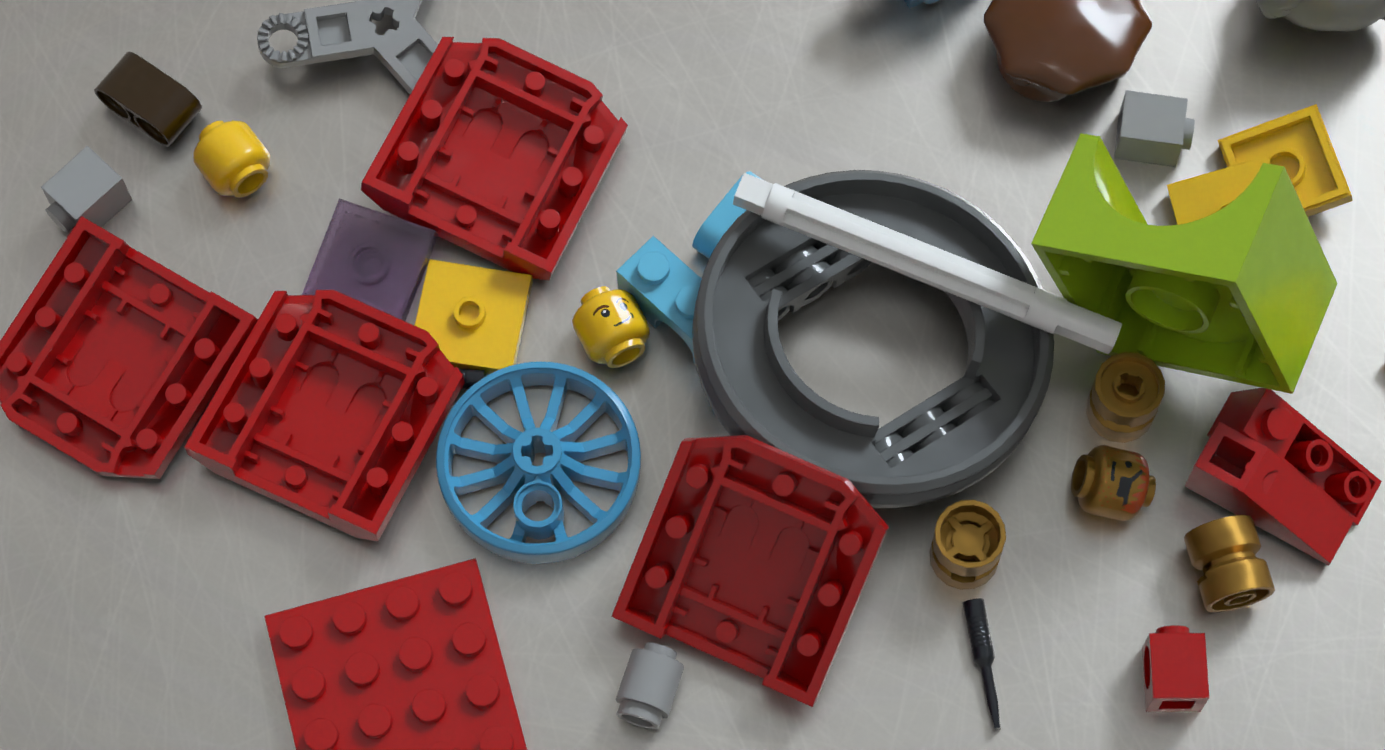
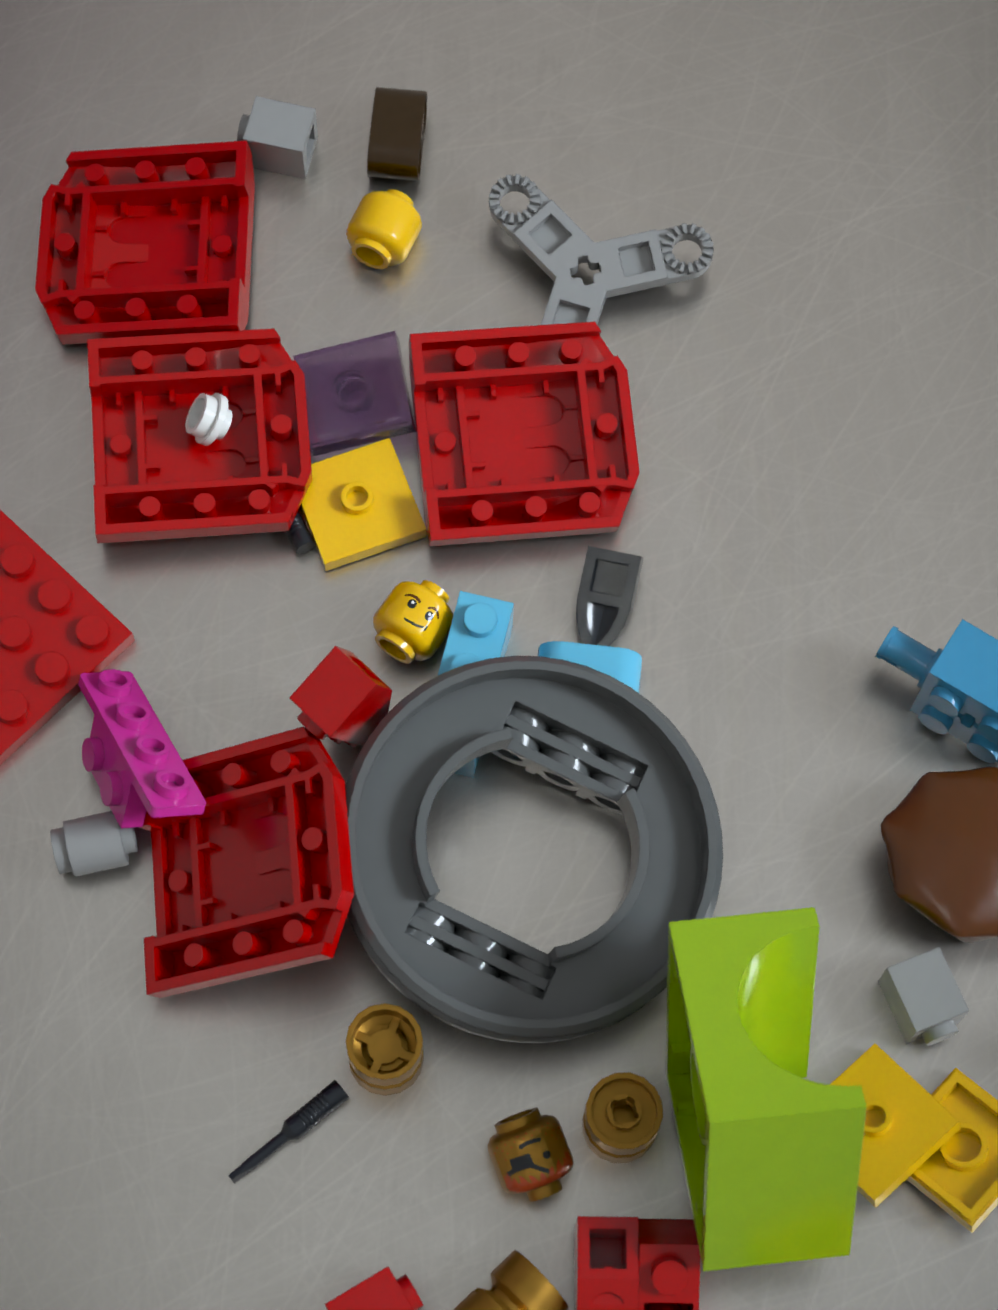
camera: 55 degrees right, 0 degrees up
dark azure piece [436,362,641,564] -> none
white piece [733,173,1122,355] -> none
none -> dark pink bracket [78,669,206,828]
none -> white plate [186,393,232,446]
none -> red slope [289,646,392,749]
none -> black plate [576,546,644,646]

